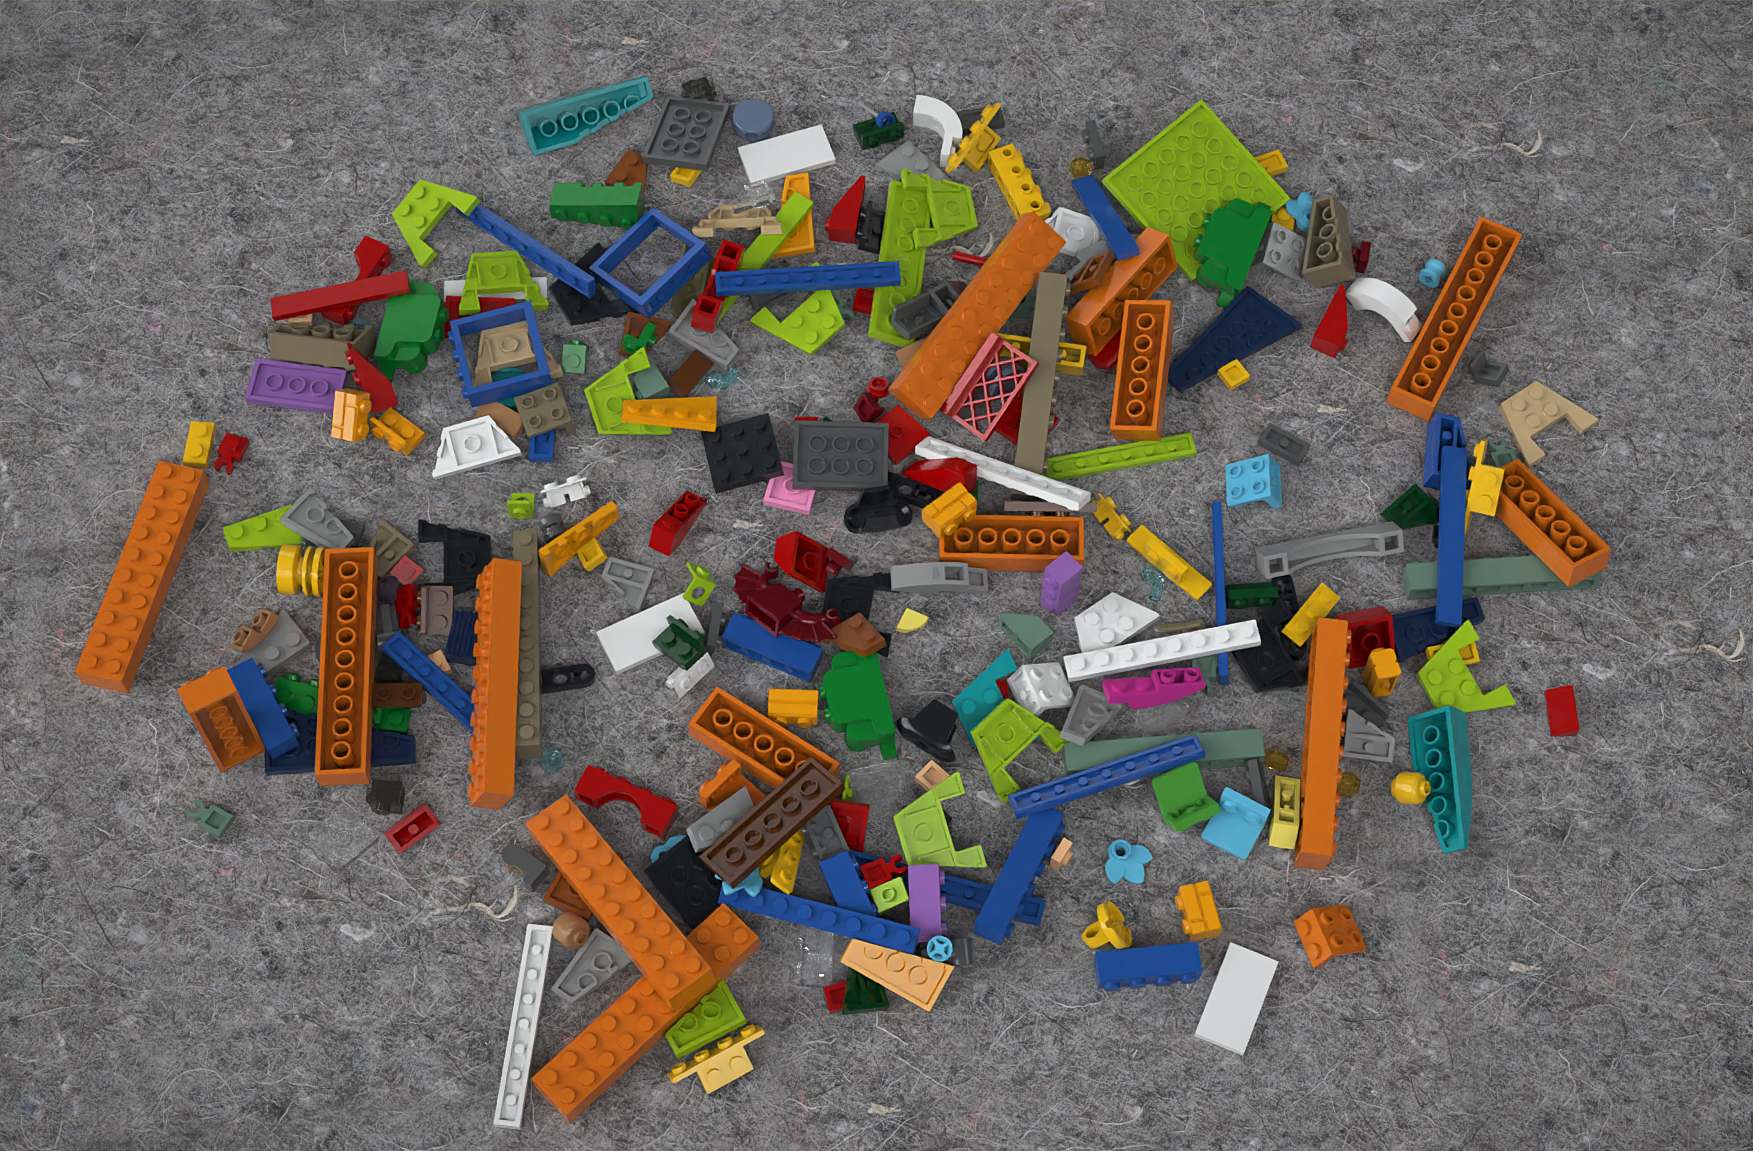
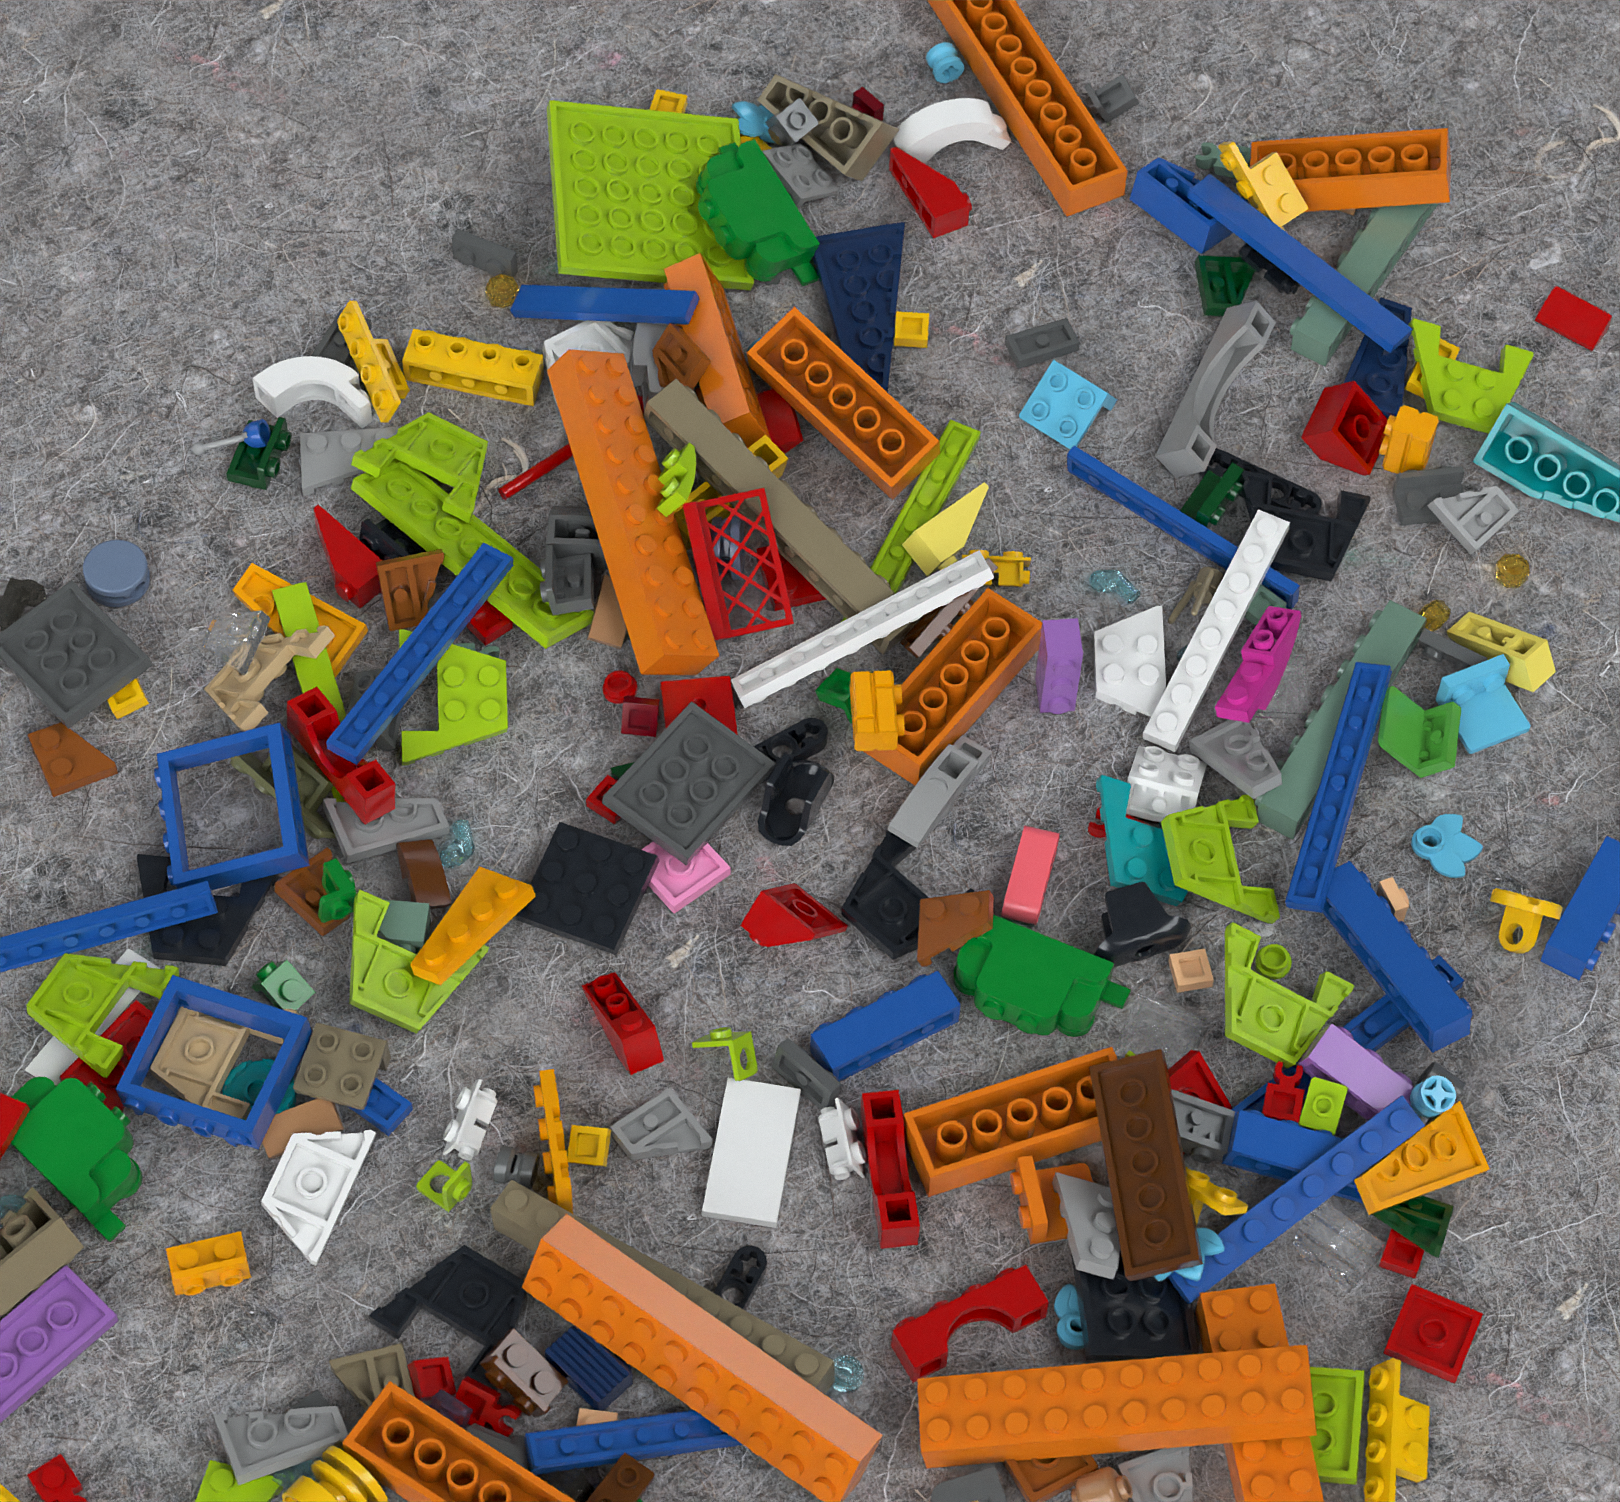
camera: 55 degrees left, 5 degrees down
light orange brick [331,388,372,442] -> none
red slope [345,343,399,414] -> none
green wedge [549,182,645,230] -> none
dark green bracket [652,615,708,671] -> none
dark red torso [732,562,842,643] -> none
white tile [737,124,836,187] -> none
light orange brick [768,688,818,728] -> none
dark red tile [825,547,854,577] -> none
light yellow tile [896,608,929,633] -> none
red slope [903,457,977,493] -> none
sand green slope [998,613,1054,659] -> none
yellow bracket [1127,525,1212,601] -> none
light orange brick [1174,881,1222,942] -> none
yellow plate [1281,583,1341,647] -> none
orange brick [1294,617,1352,871] -> none
yellow head [1391,772,1431,804] -> none
tan wing [1499,381,1598,469] -> none
none -> dark orange wing [376,549,444,631]
none -> lime slope [656,442,696,517]
none -> bracket [765,98,818,146]
none -> red arch [860,1090,920,1249]
none -> light yellow slope [902,482,989,577]
none -> coral beam [1001,825,1060,925]
none -> lime plate [1255,944,1292,980]
none -> red plate [1383,1284,1483,1384]

